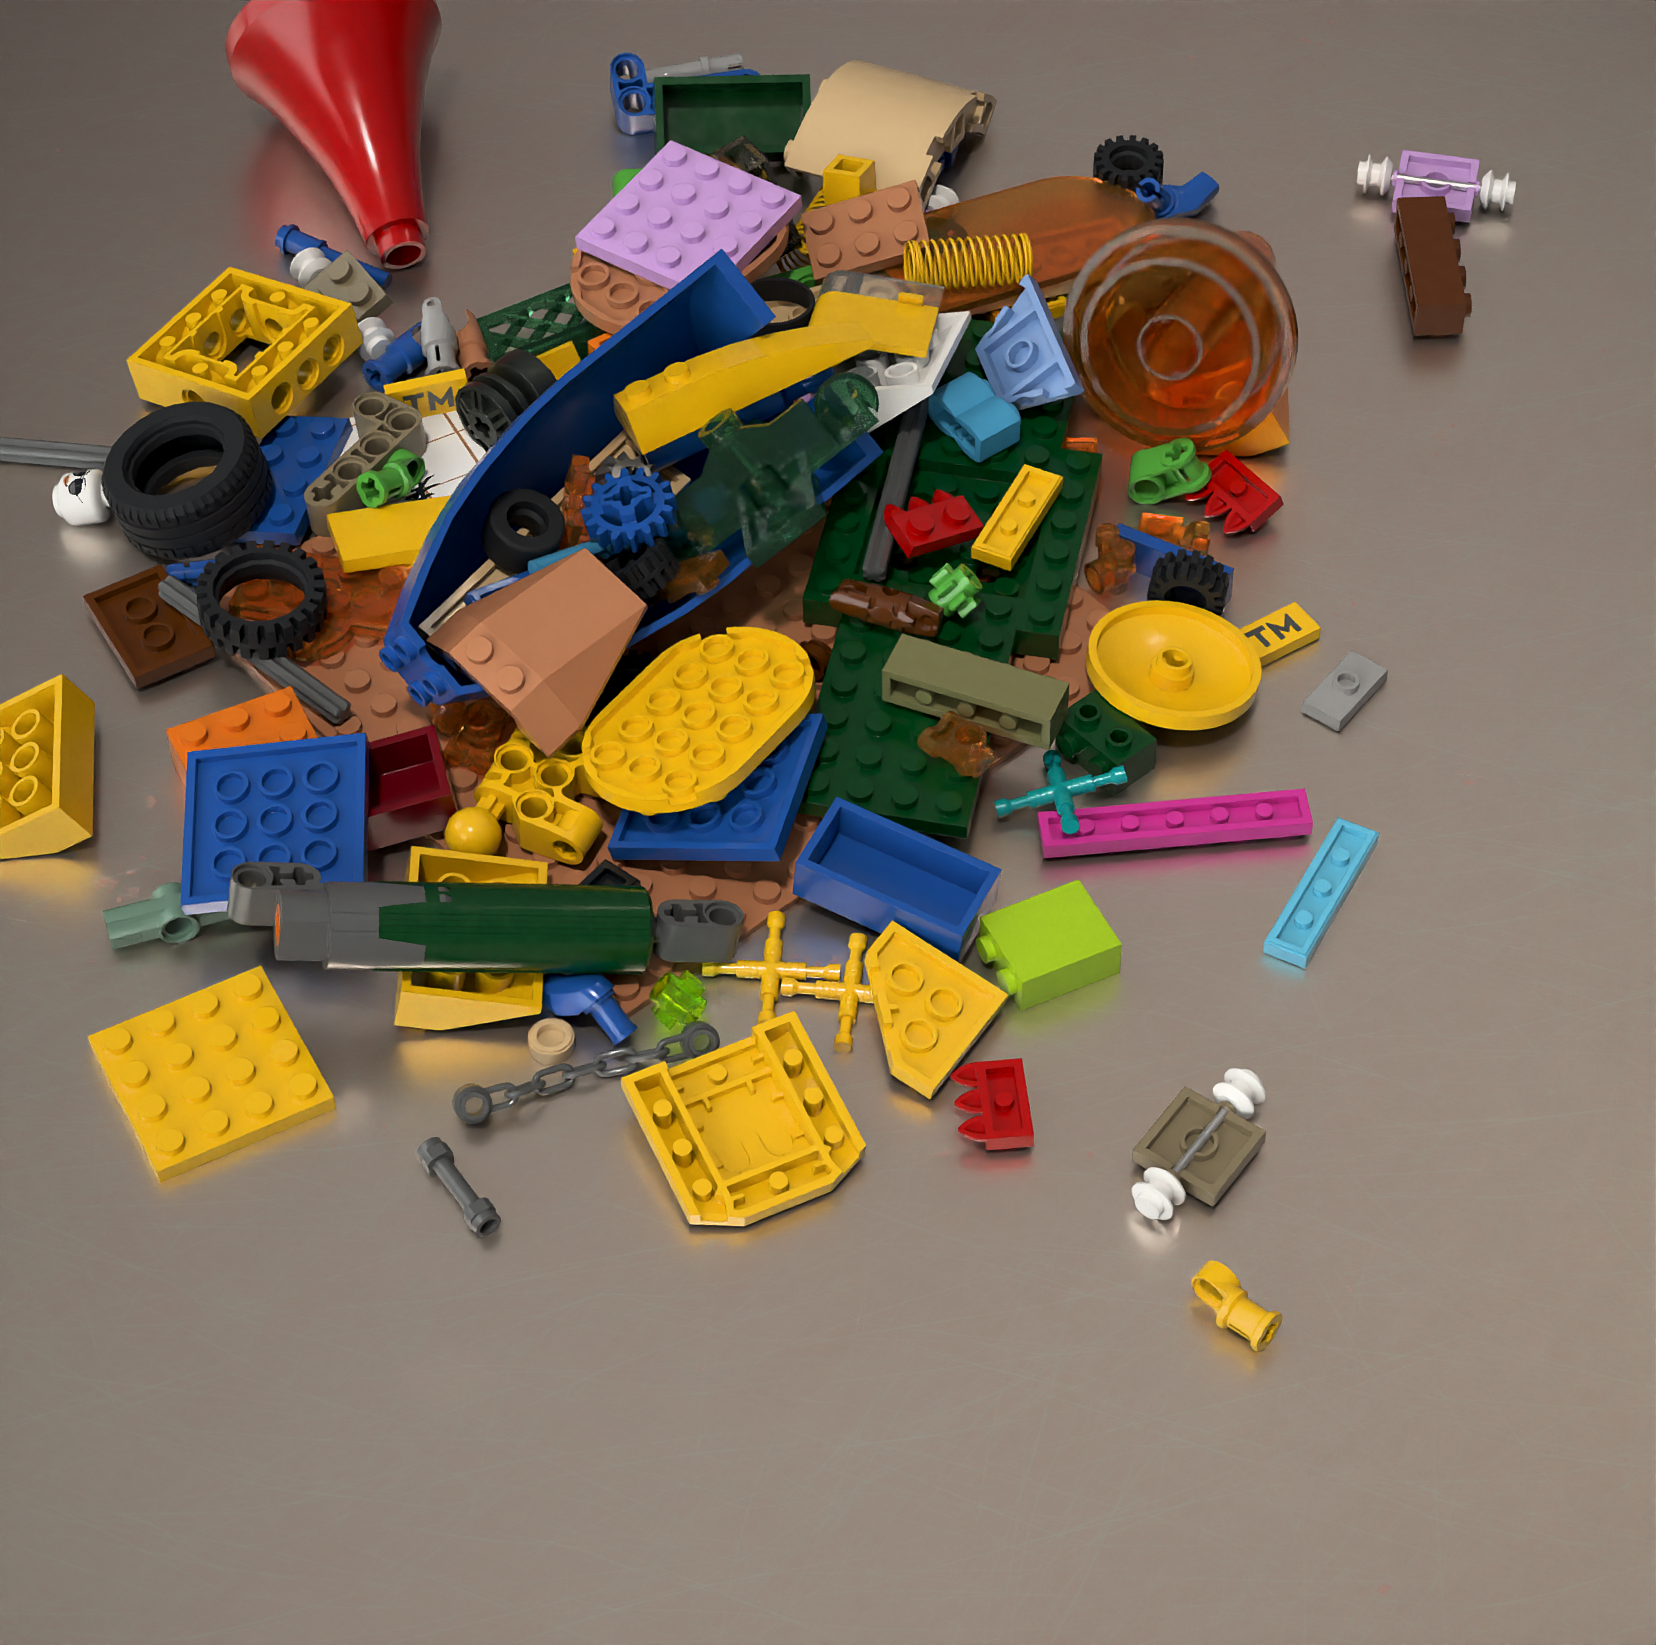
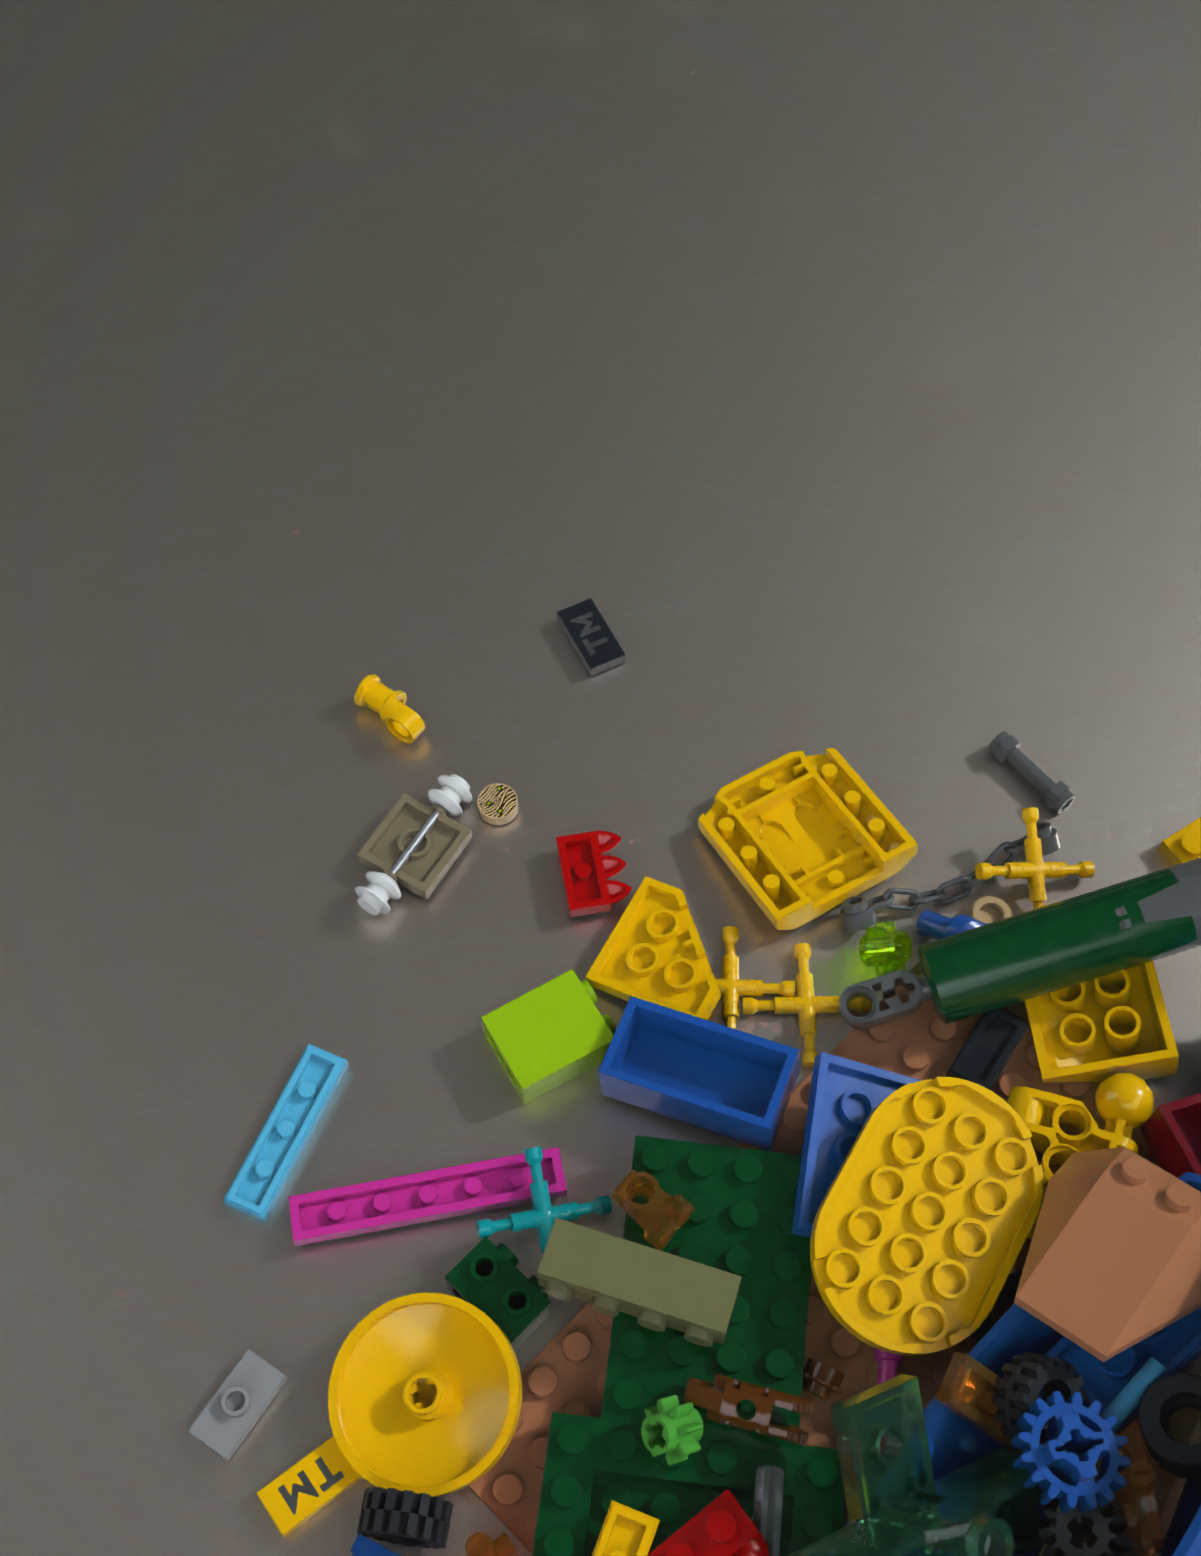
camera: 175 degrees right, 10 degrees up
none -> tile [477,783,519,825]
none -> black tile [557,598,625,676]
none -> yellow piece [975,807,1095,910]

